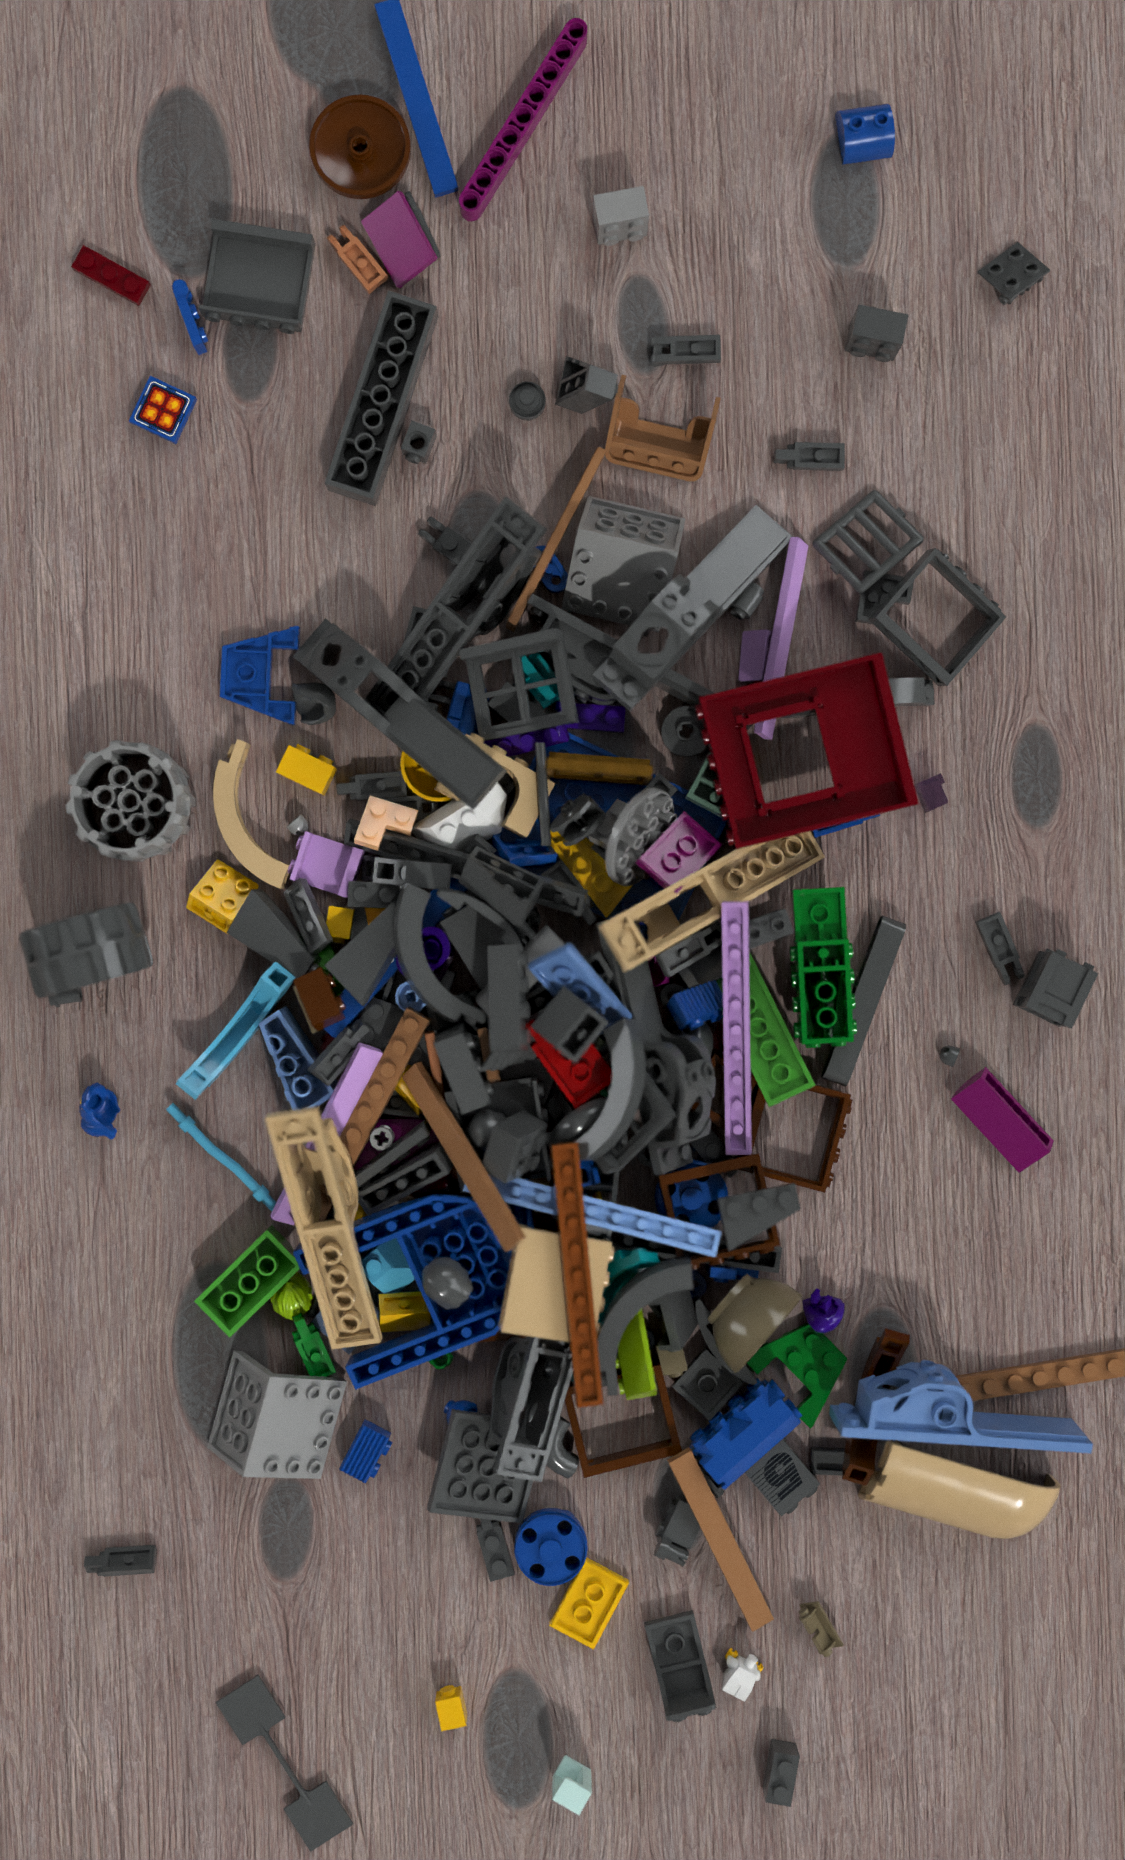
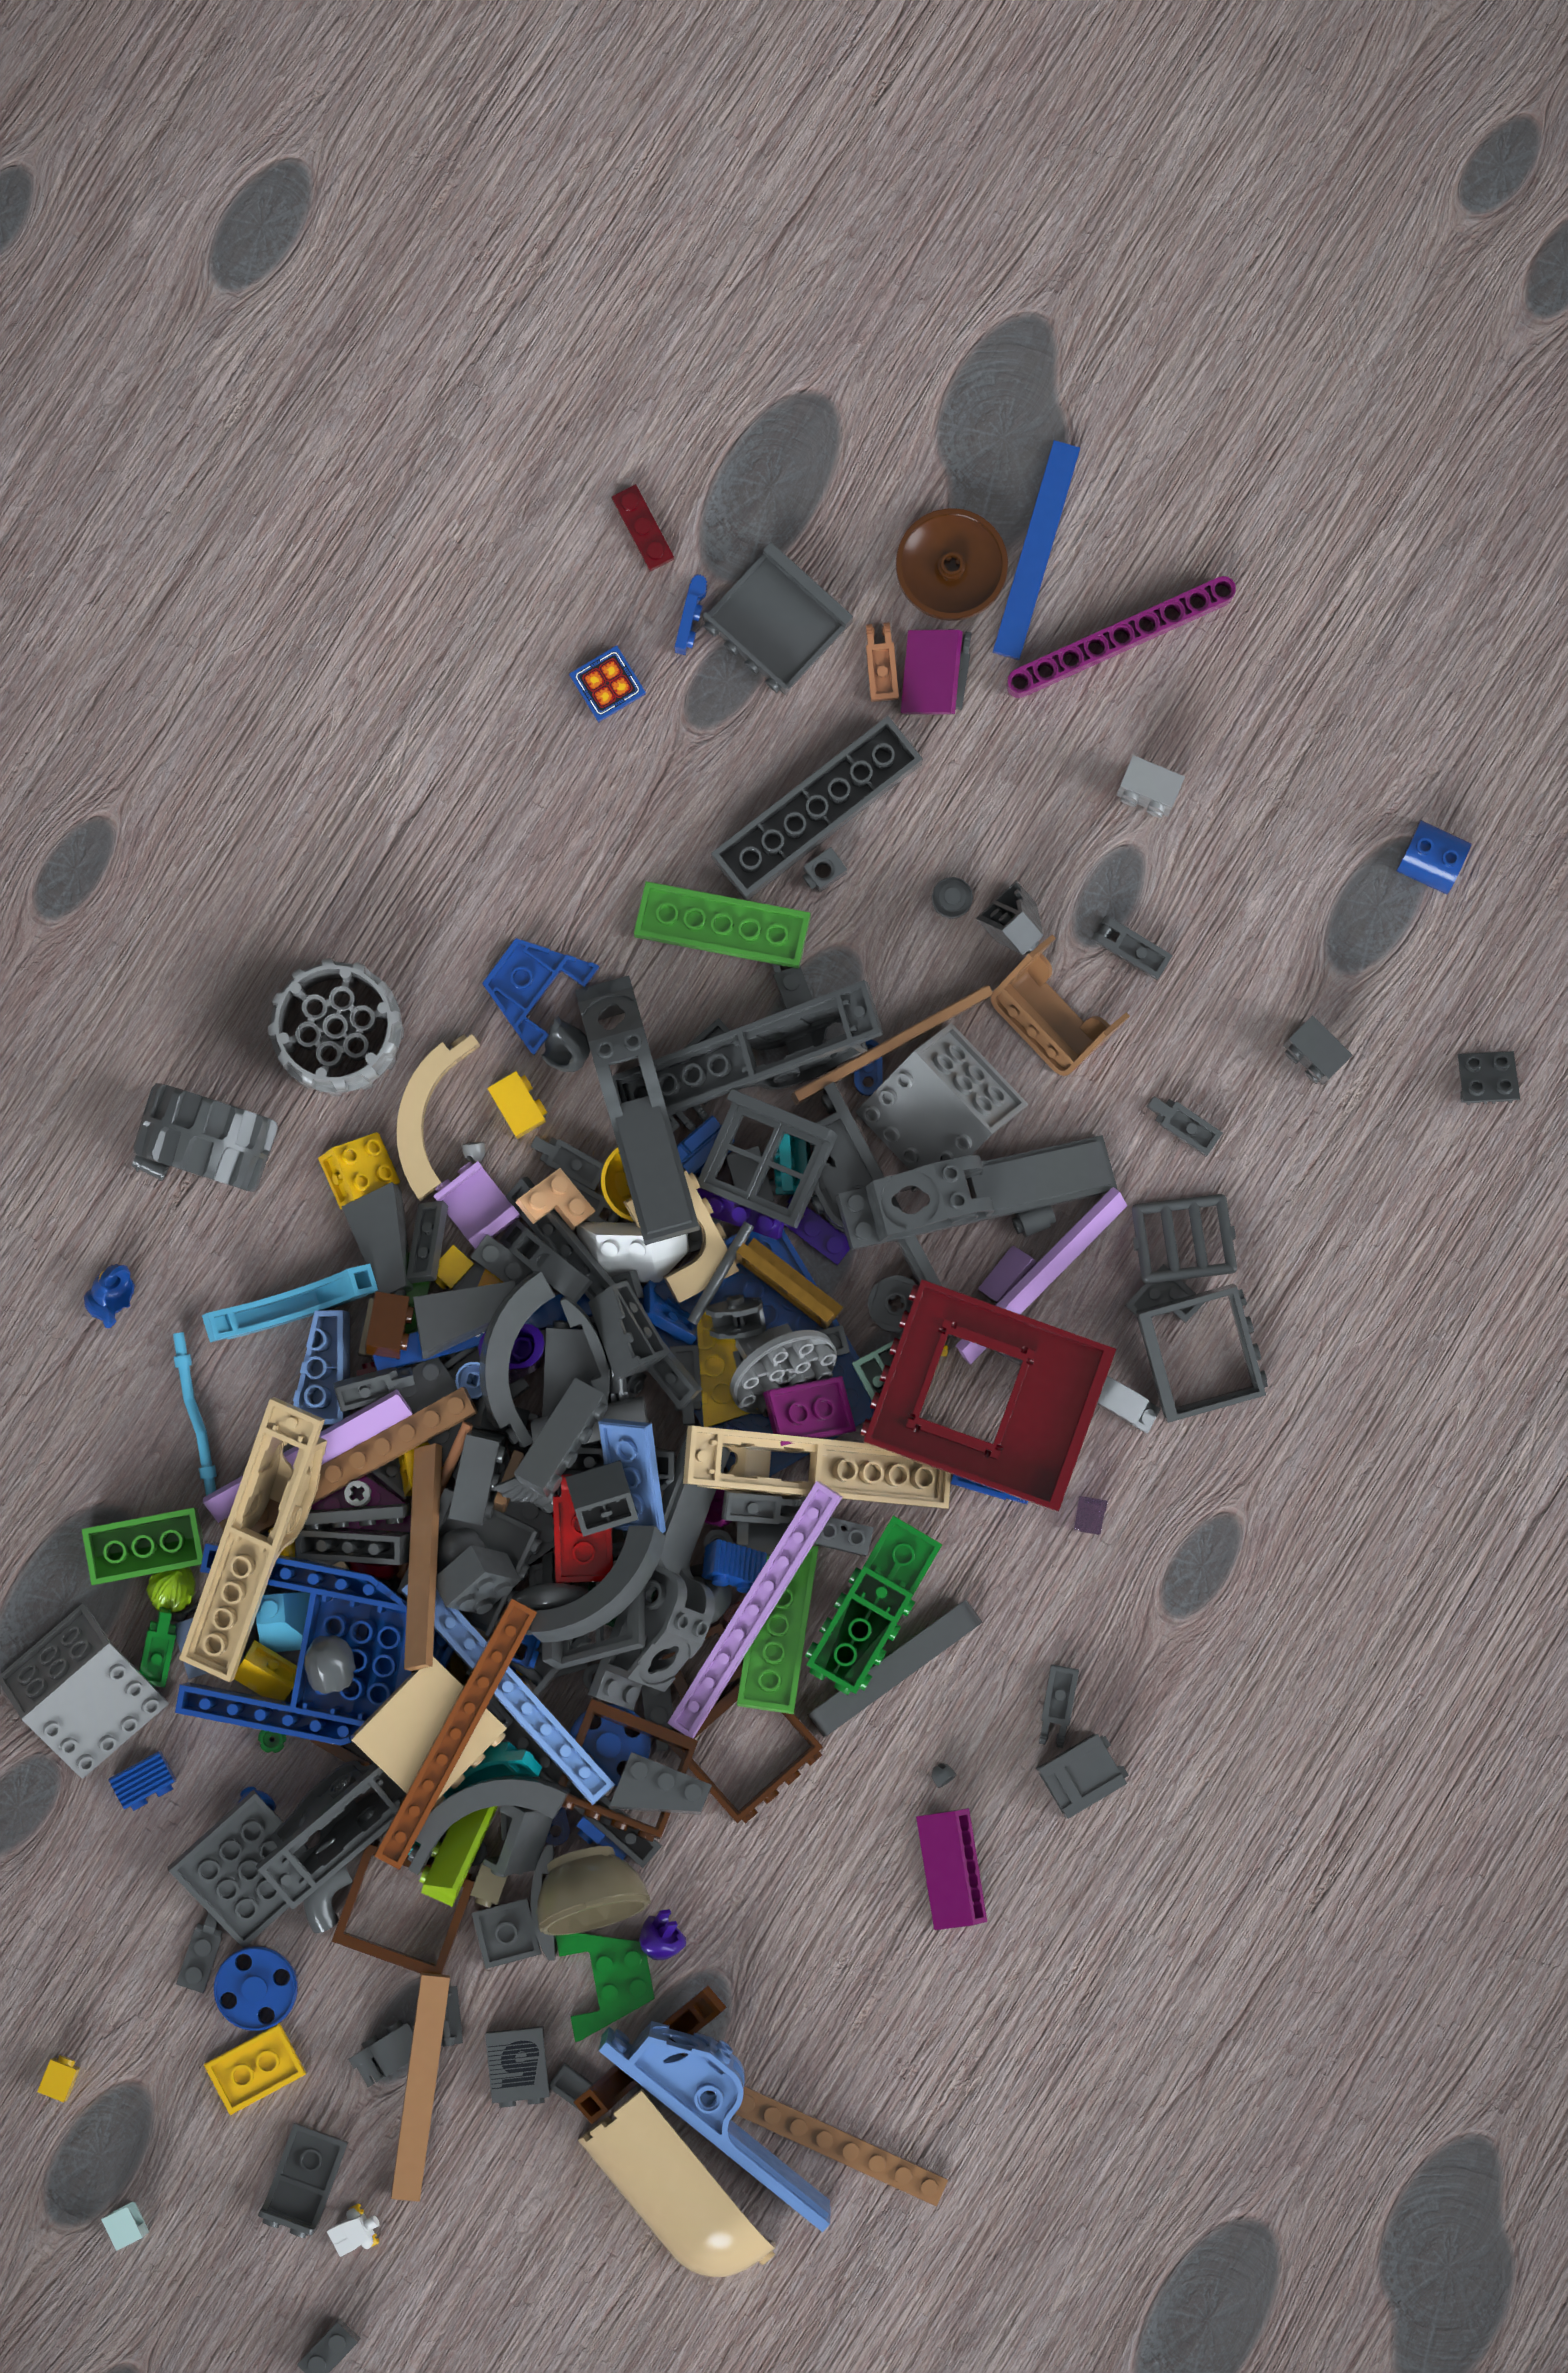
camera: 30 degrees right, 5 degrees down
blue brick [689,1378,803,1490] -> none
dark tan hinge [799,1601,843,1657] -> none
none -> bright green plate [634,881,811,969]

